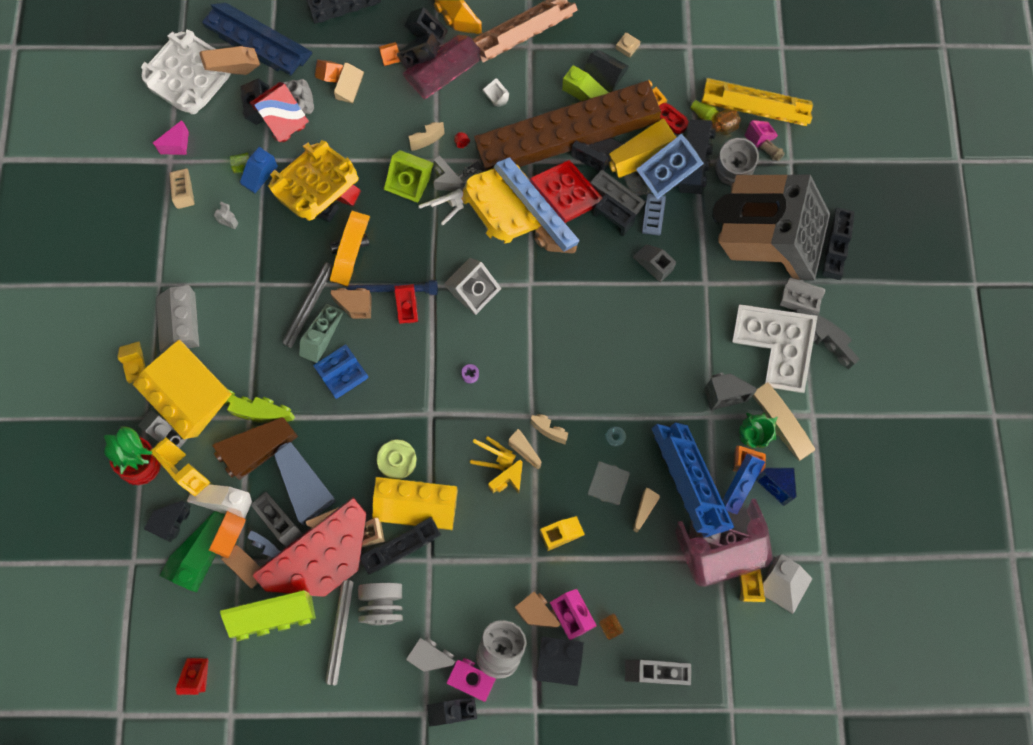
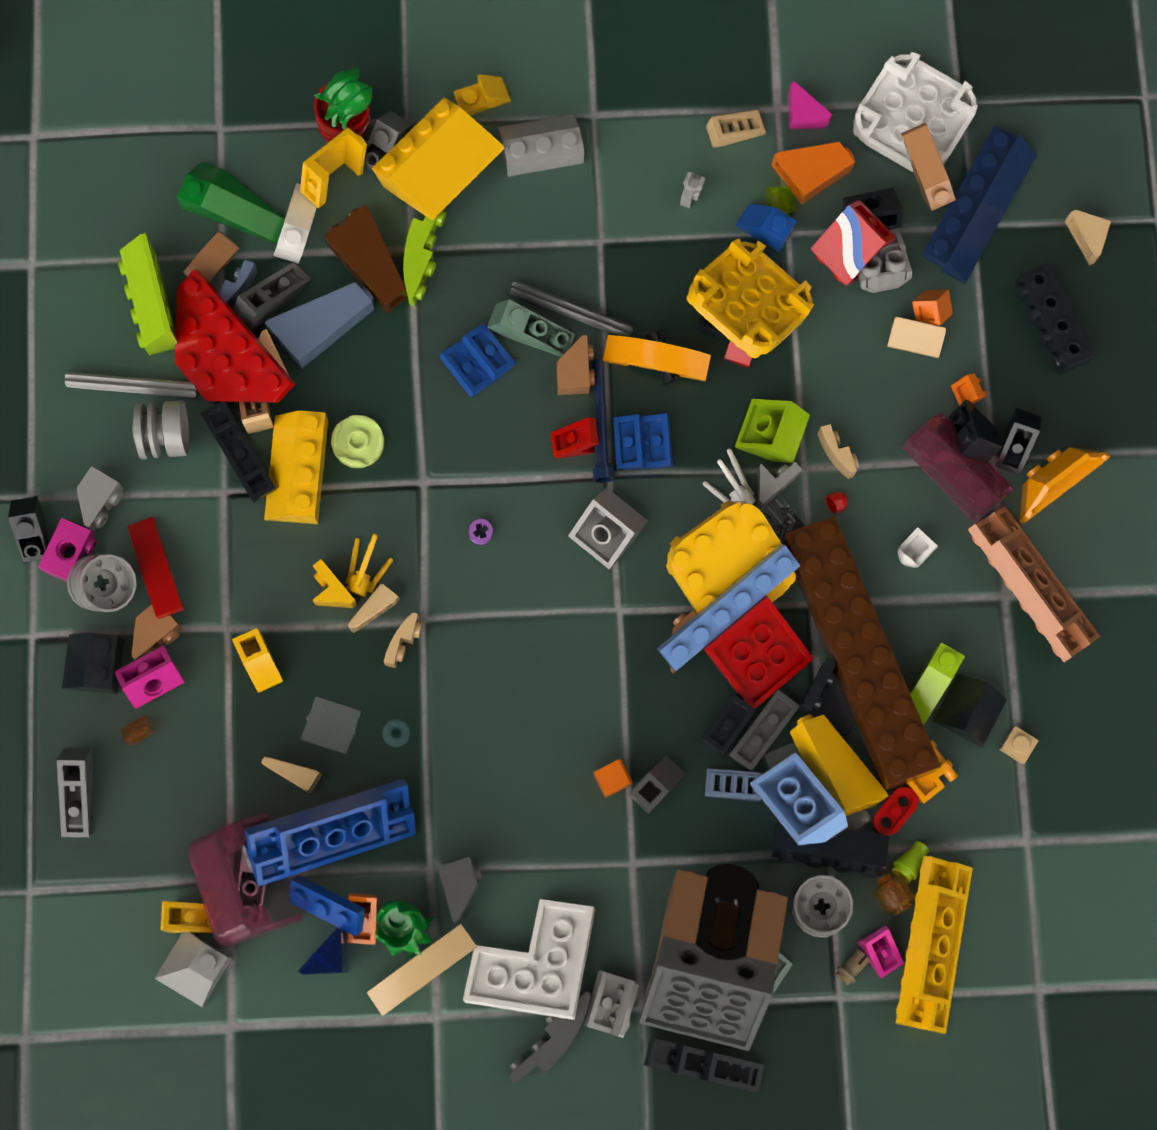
camera: 85 degrees right, 5 degrees up
black slope [144,501,191,542] -> none
red slope [176,658,208,695] -> none
orange slope [209,511,246,558] -> none
none -> red slope [128,517,184,620]
none -> orange piece [593,758,633,799]
none -> blue slope [613,413,673,470]
none -> orange slope [771,142,855,205]

